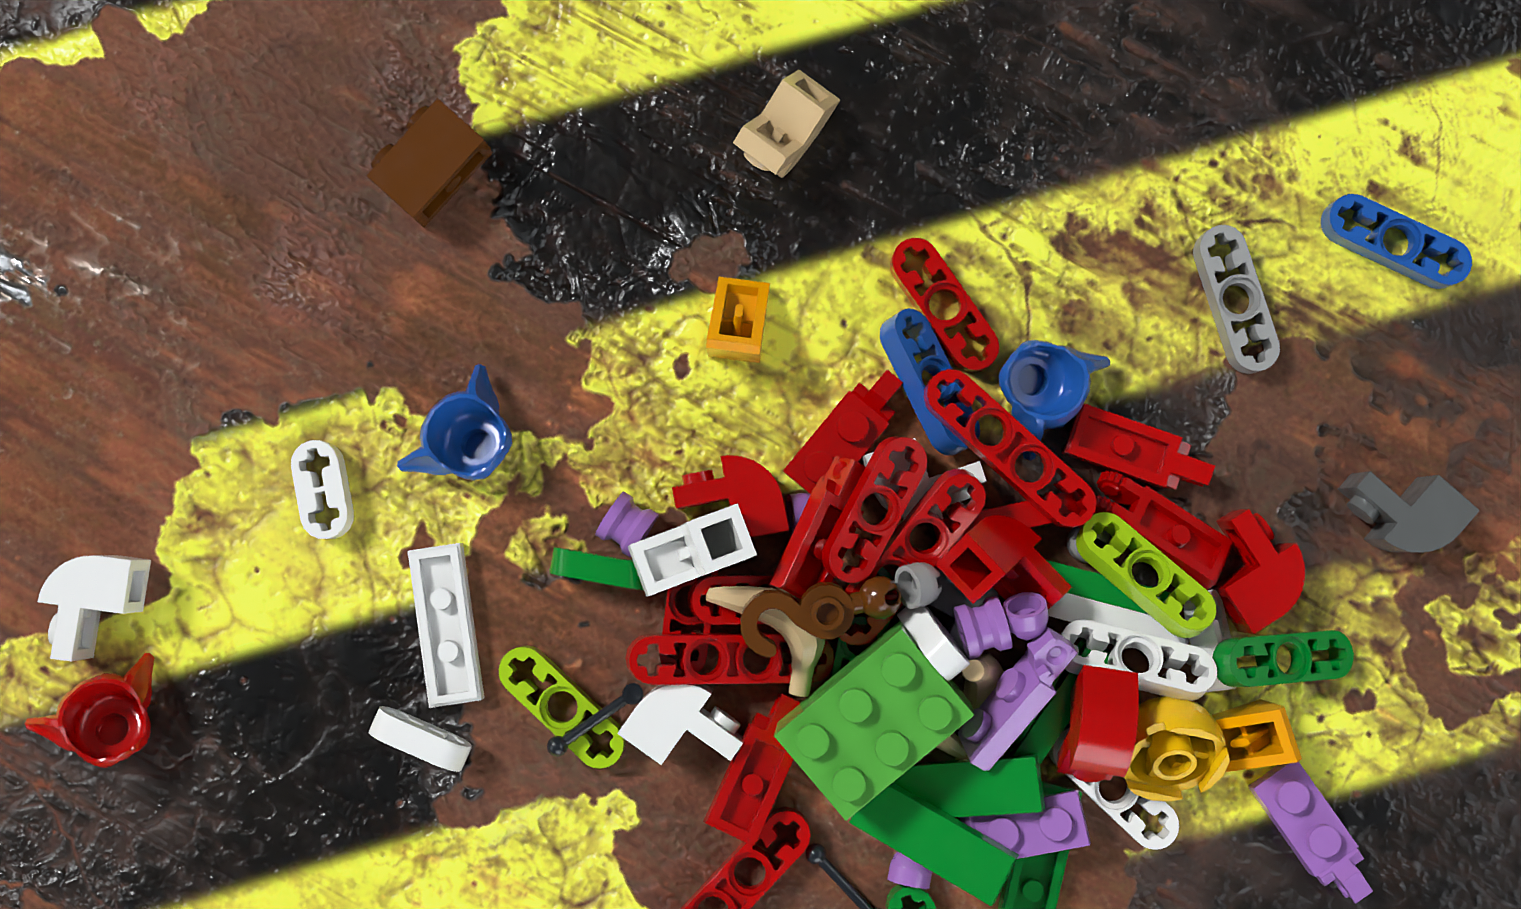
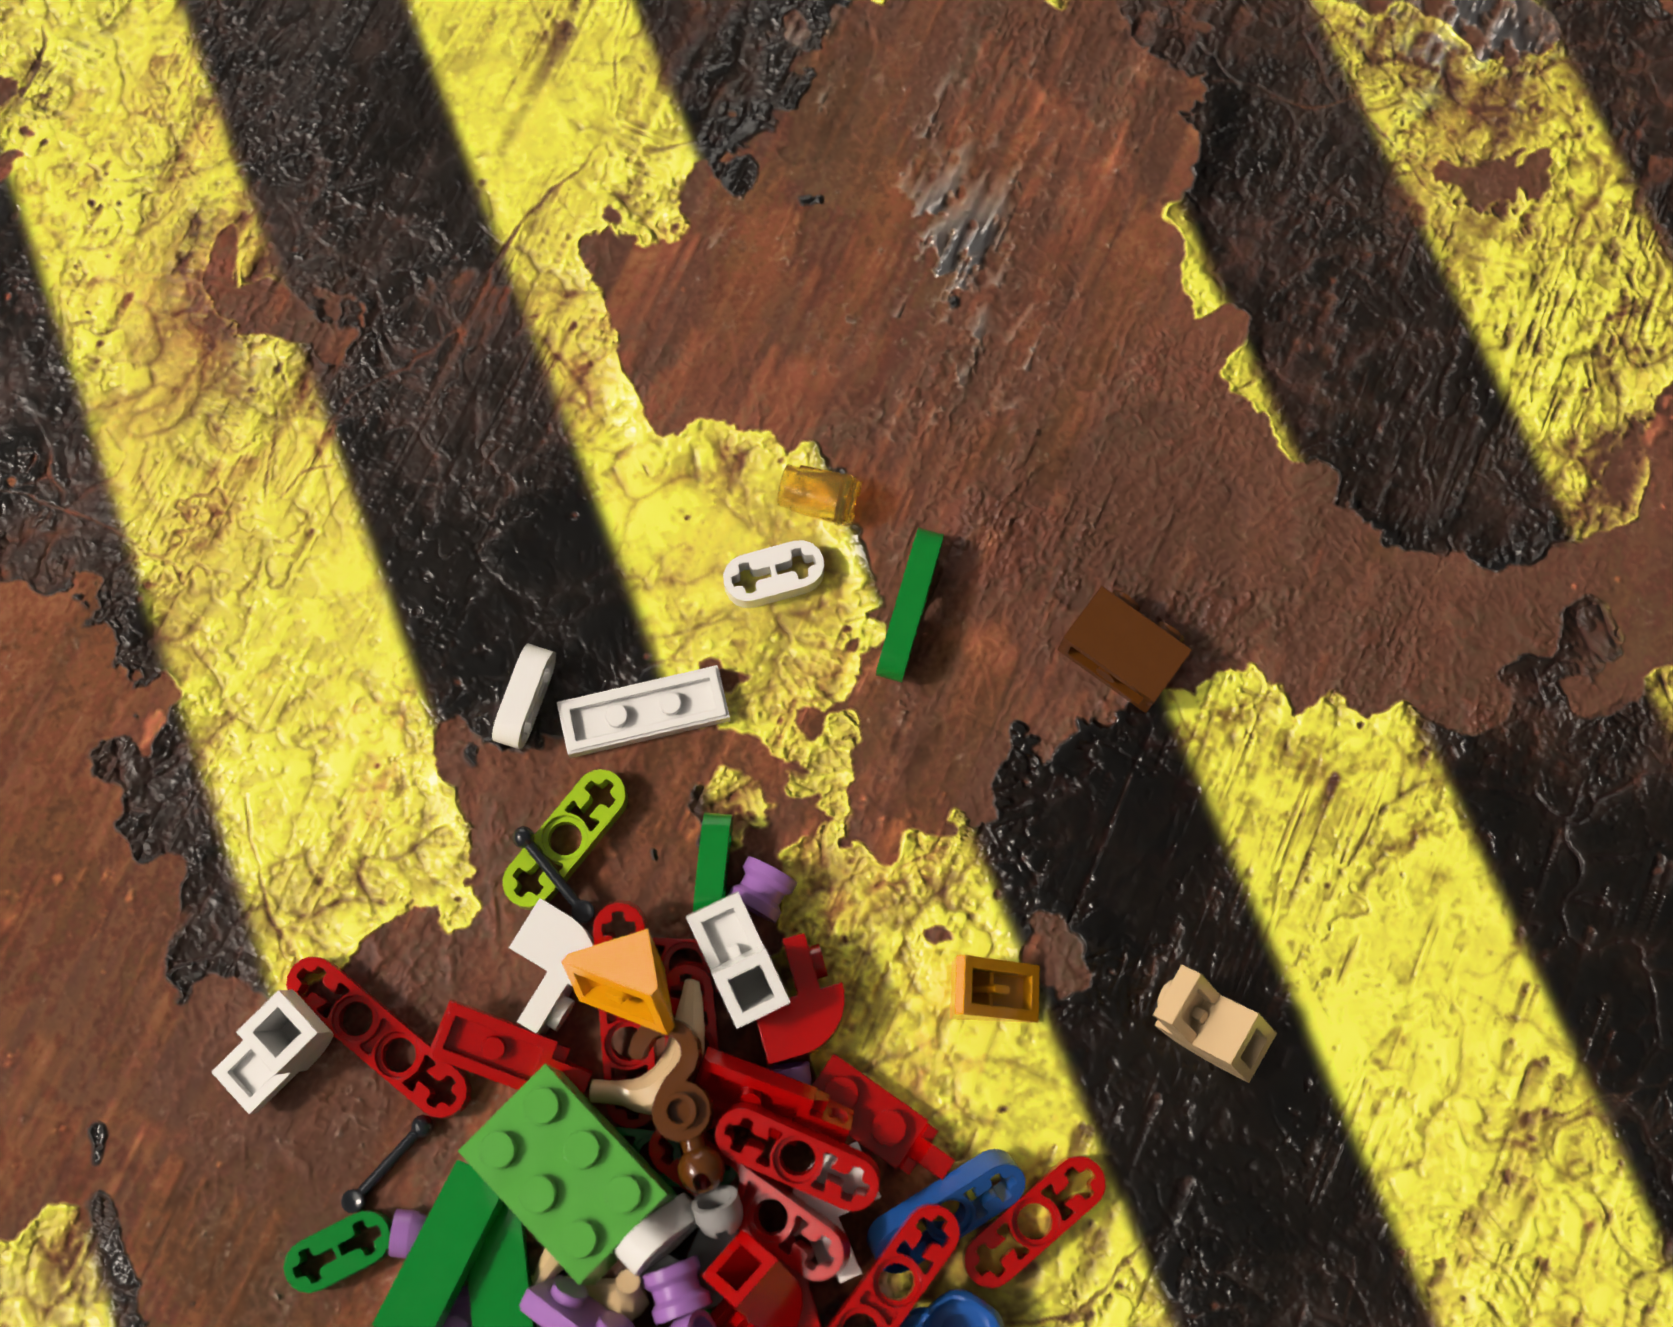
camera: 85 degrees right, 10 degrees down
red piece [25,653,155,768] -> none
white brick [37,555,151,662] -> none
blue piece [397,364,512,481] -> none
none -> light orange slope [561,929,675,1036]
none -> clear yellow piece [777,464,862,526]
none -> green beam [876,527,945,683]

